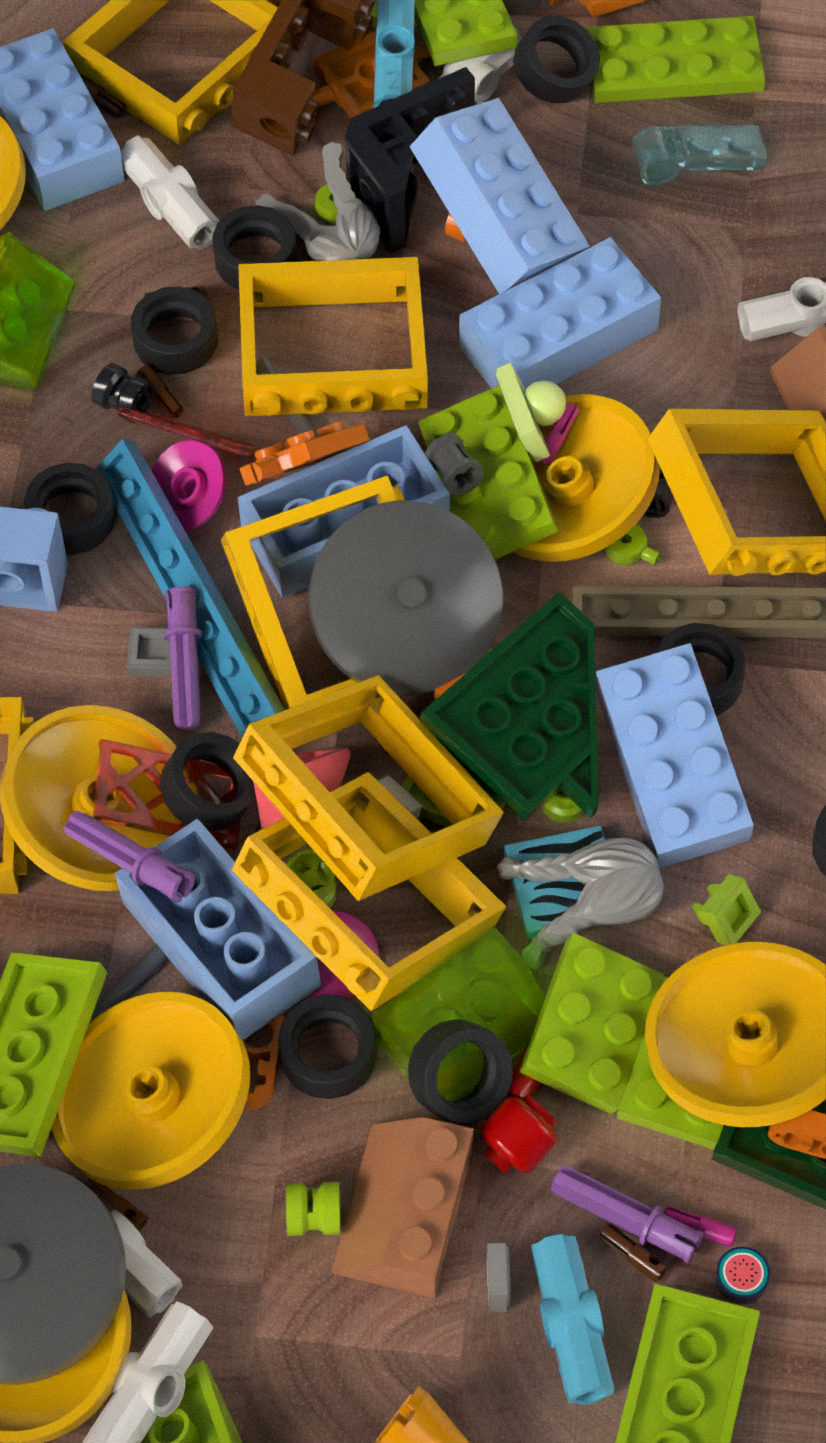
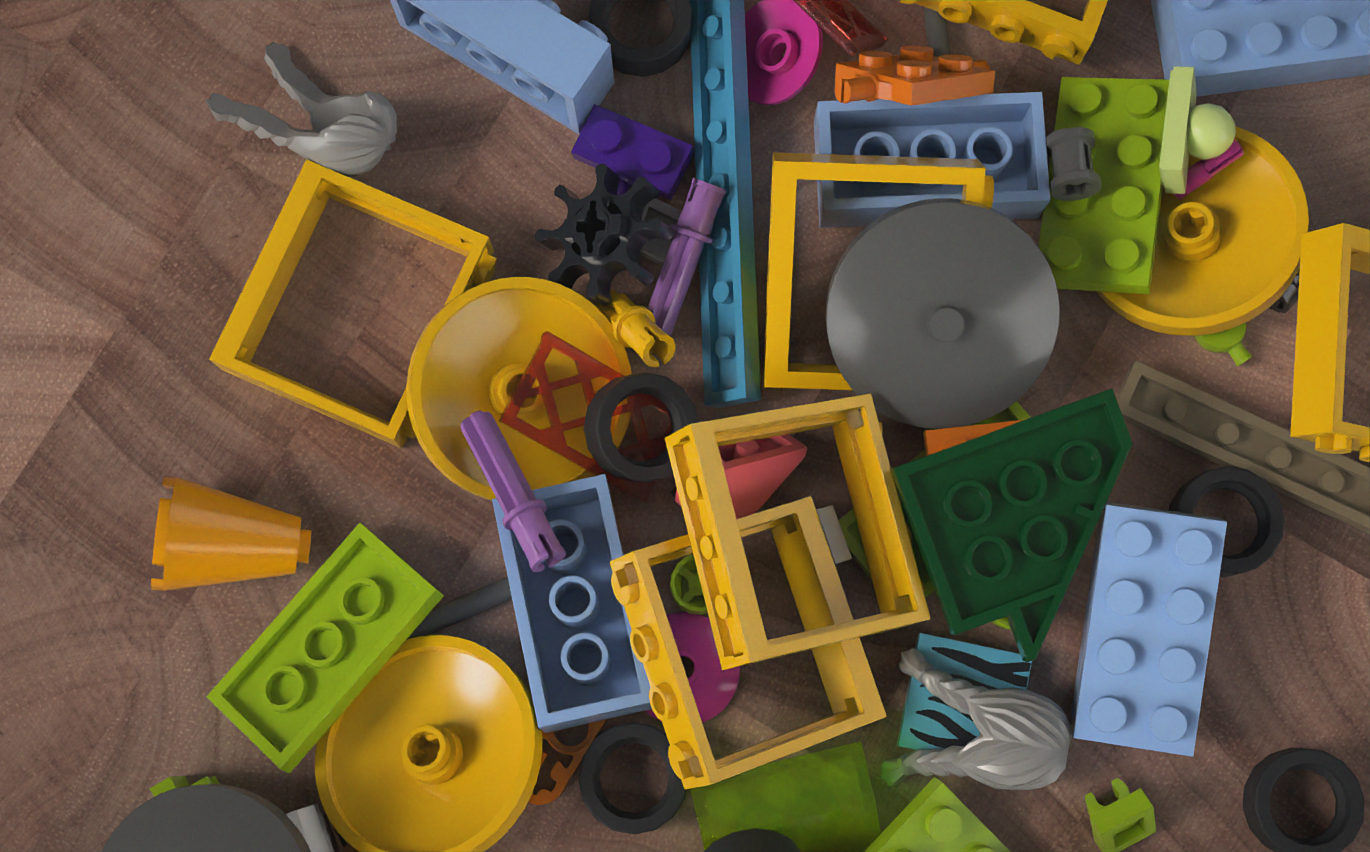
camera: 25 degrees right, 20 degrees up
none -> black gear [535,163,673,306]
none -> dark purple plate [571,104,695,200]
none -> yellow axle [597,289,676,368]

